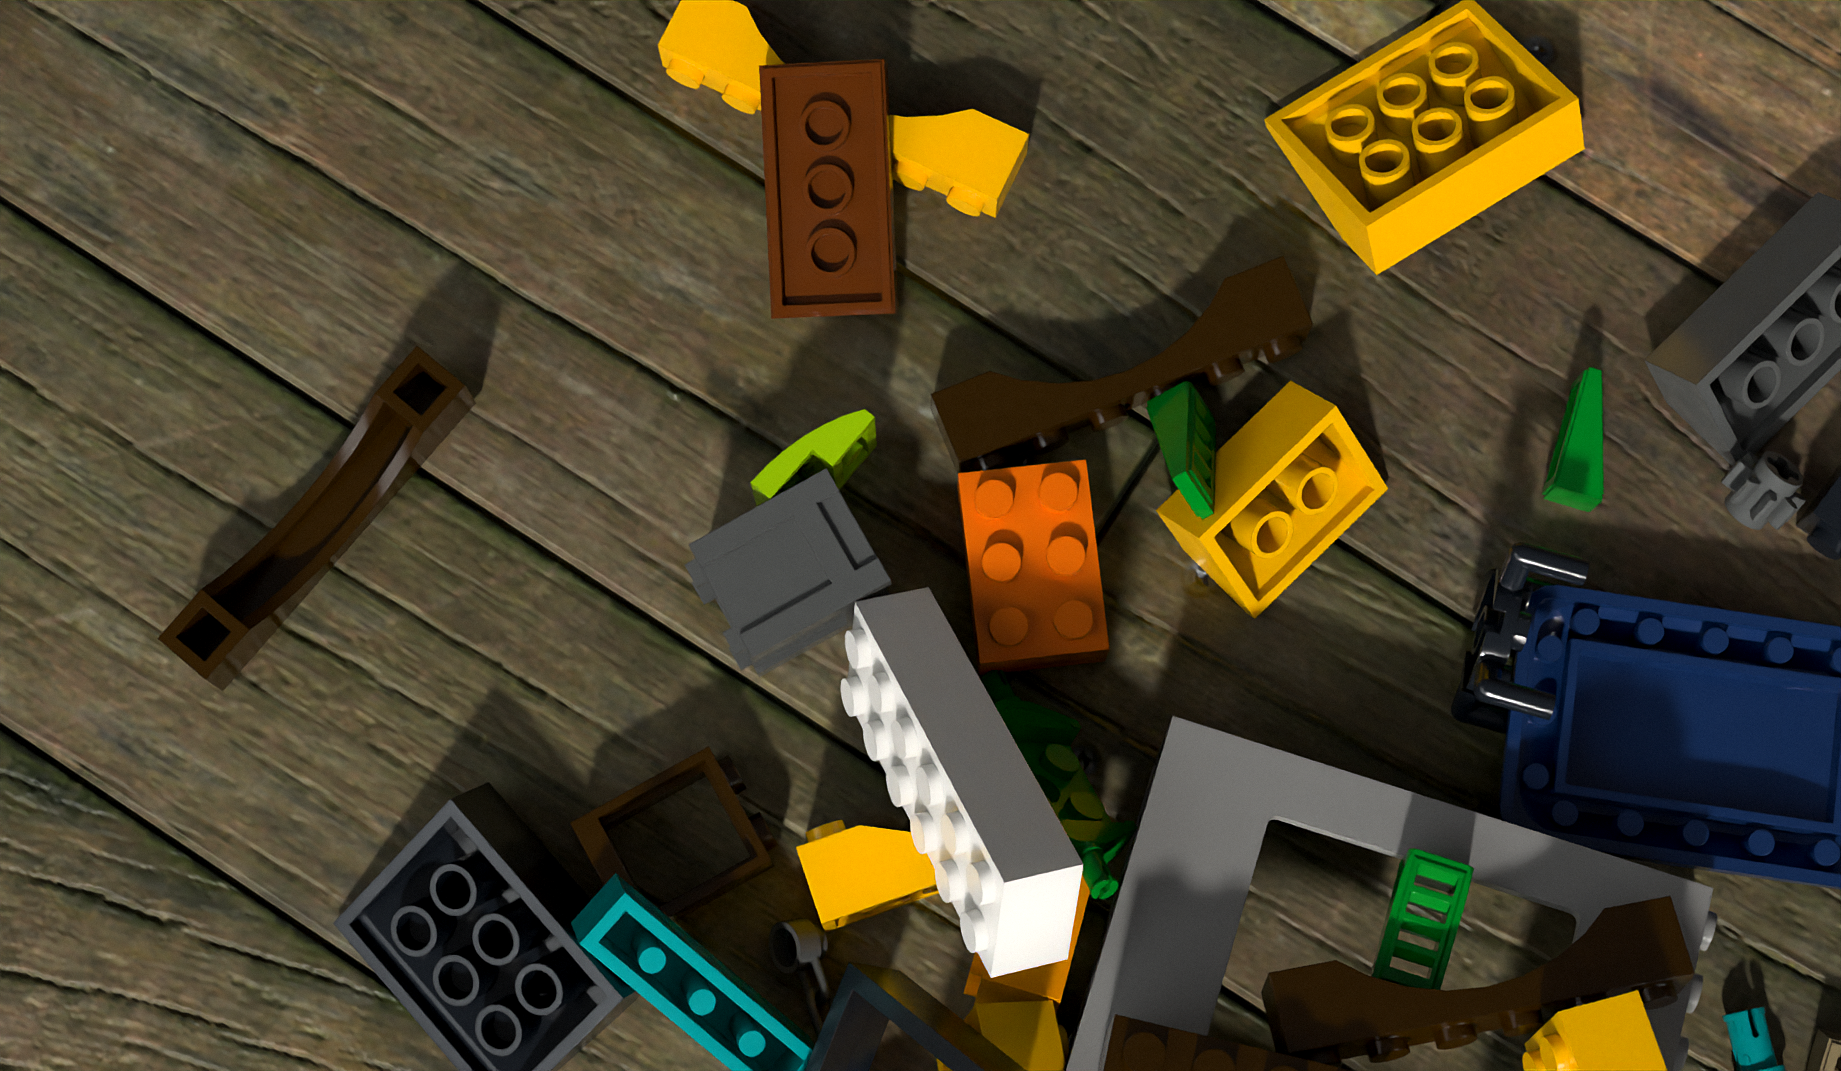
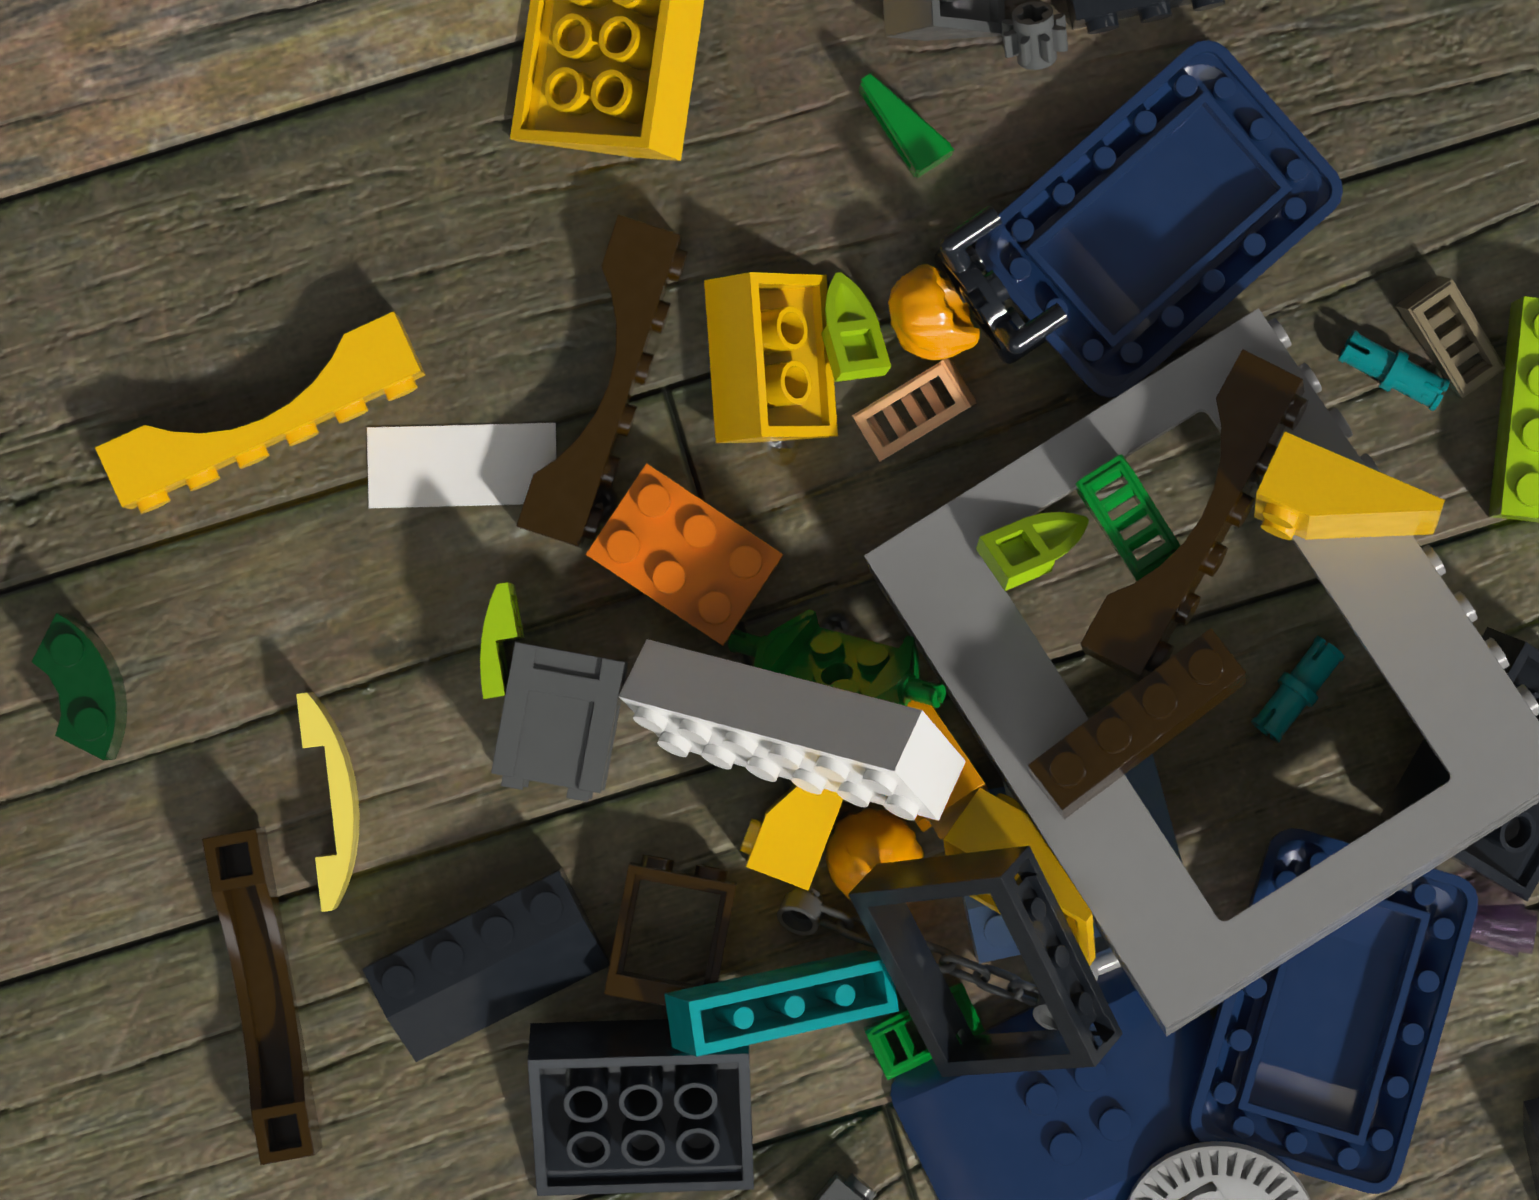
camera: 50 degrees left, 10 degrees up
reddish brown tile [759,59,899,319] -> none
green slope [1146,381,1216,520] -> none
none -> dark green brick [31,613,127,761]
none -> light yellow slope [296,692,360,912]
none -> black slope [362,867,610,1062]
none -> white sticker [367,423,557,508]
none -> lime plate [821,272,891,382]
none -> light orange hair [825,808,924,902]
none -> light nougat slope [852,358,976,461]
none -> light orange hair [888,264,980,360]
none -> lime plate [976,512,1089,591]

